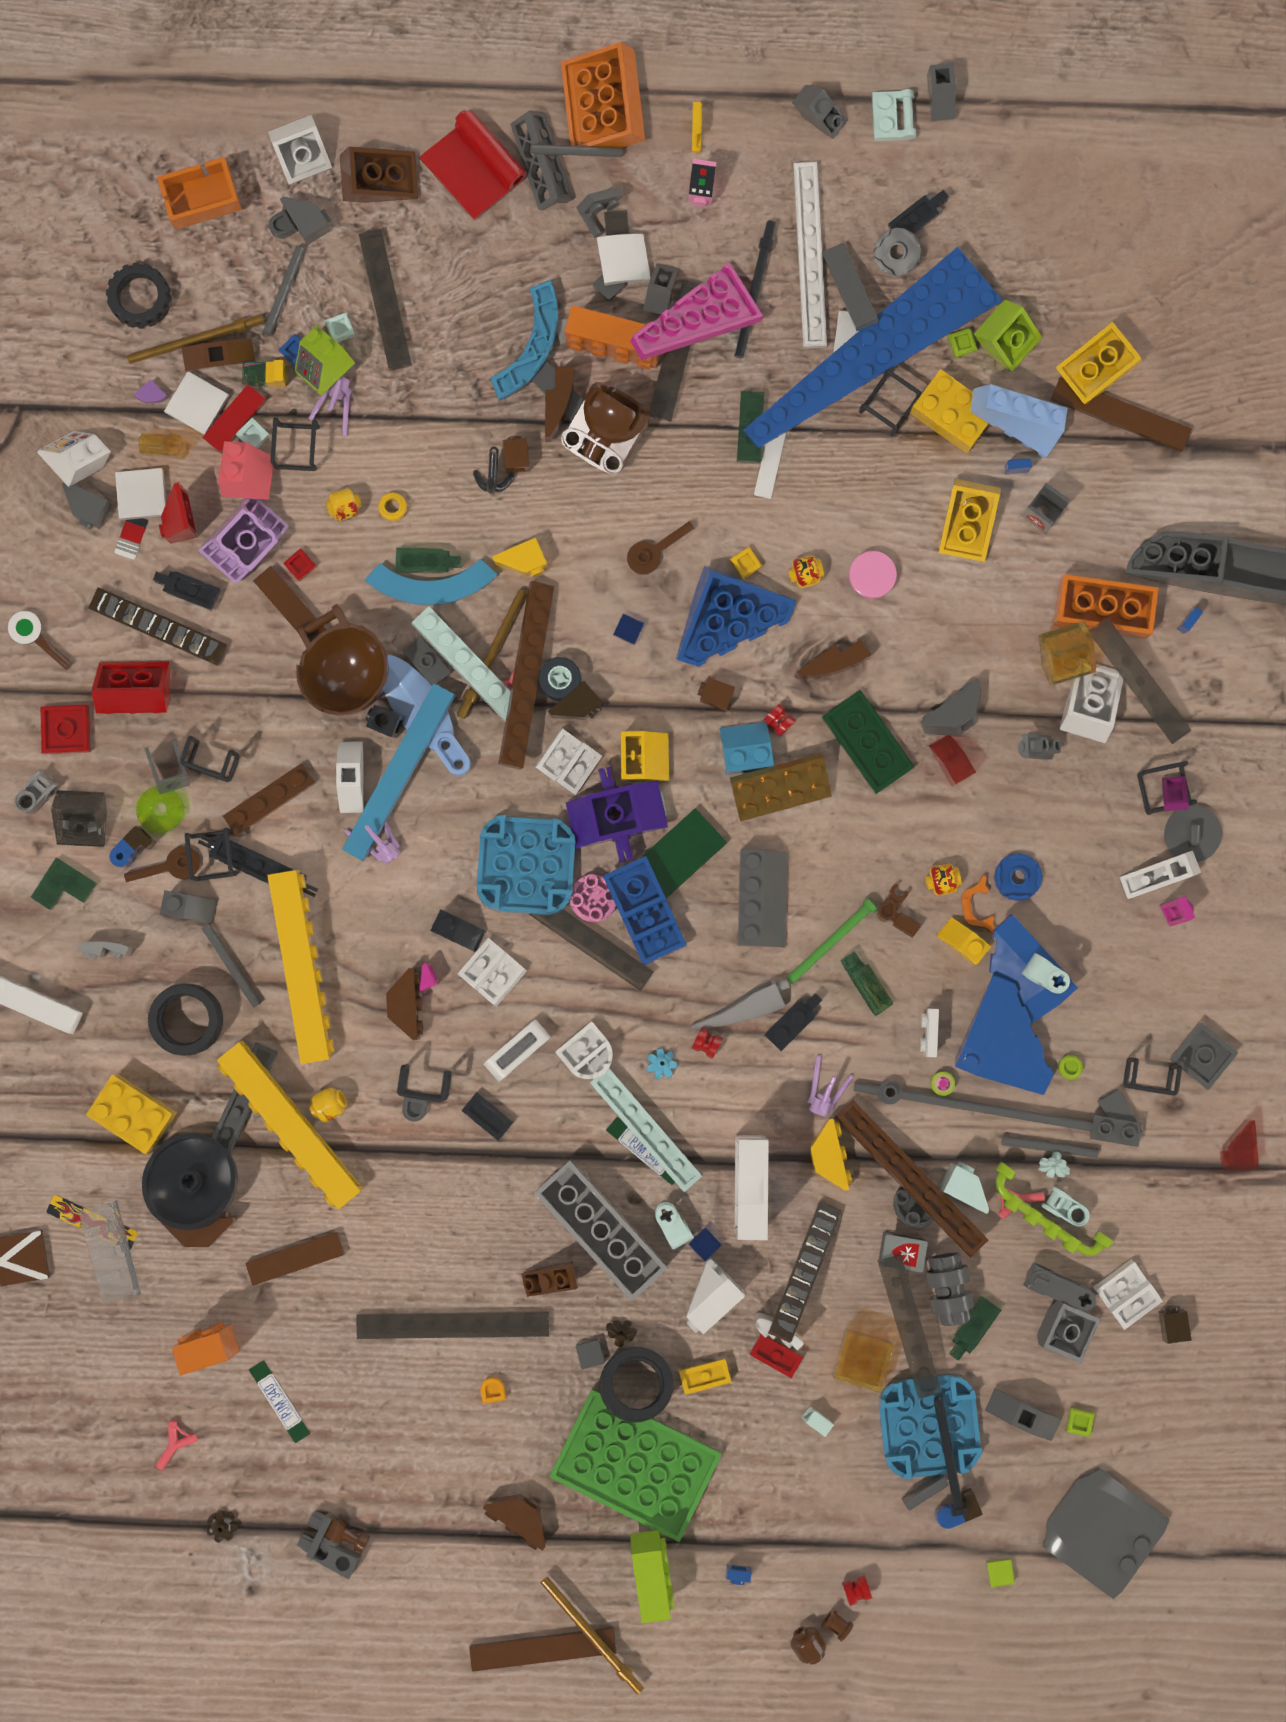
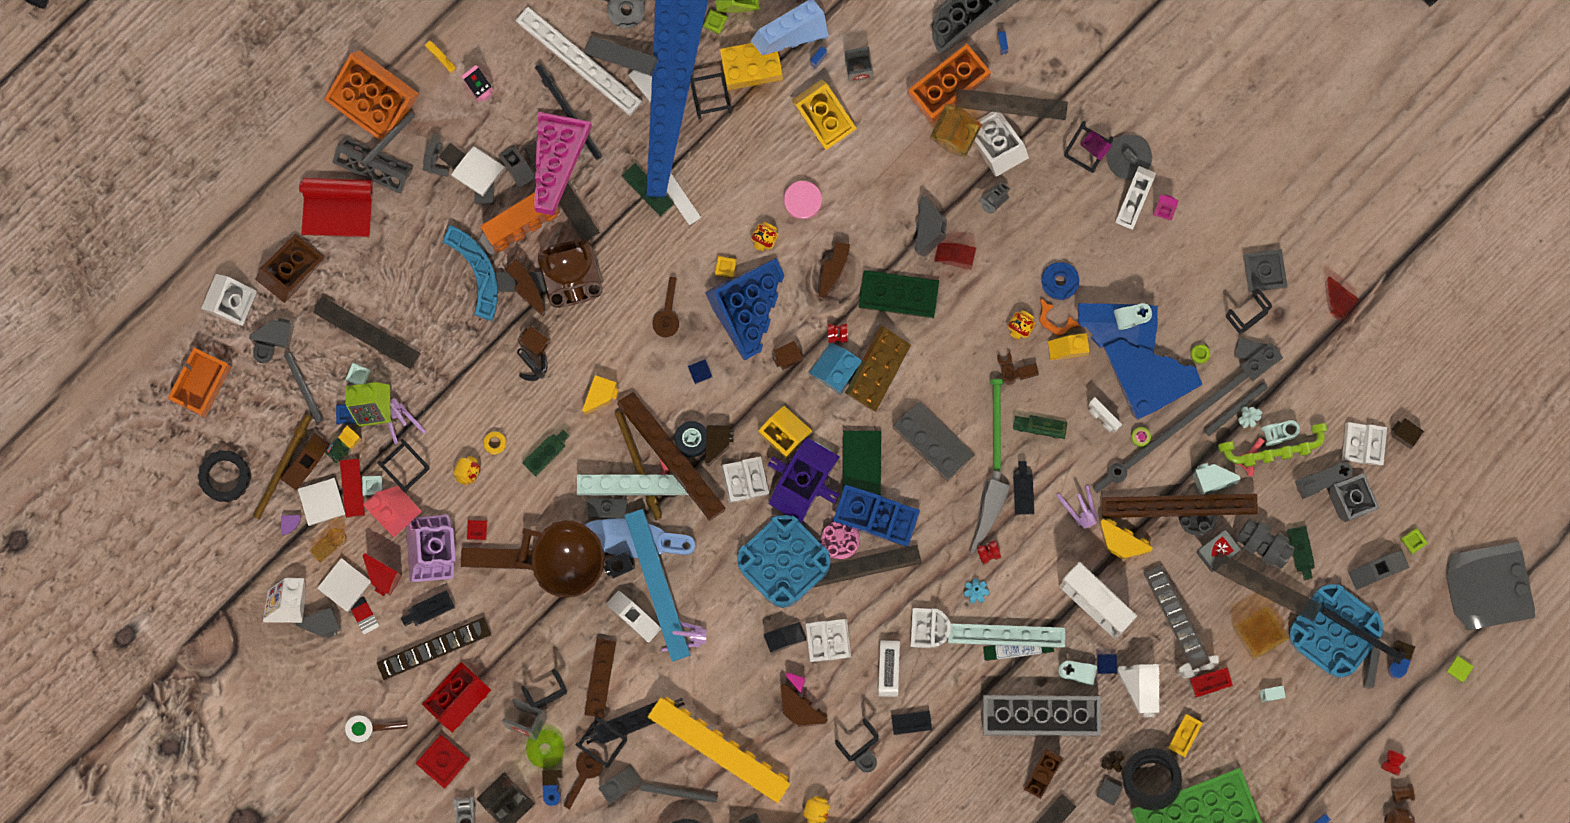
camera: 45 degrees left, 5 degrees down
dark azure tile [365,559,498,606] -> none

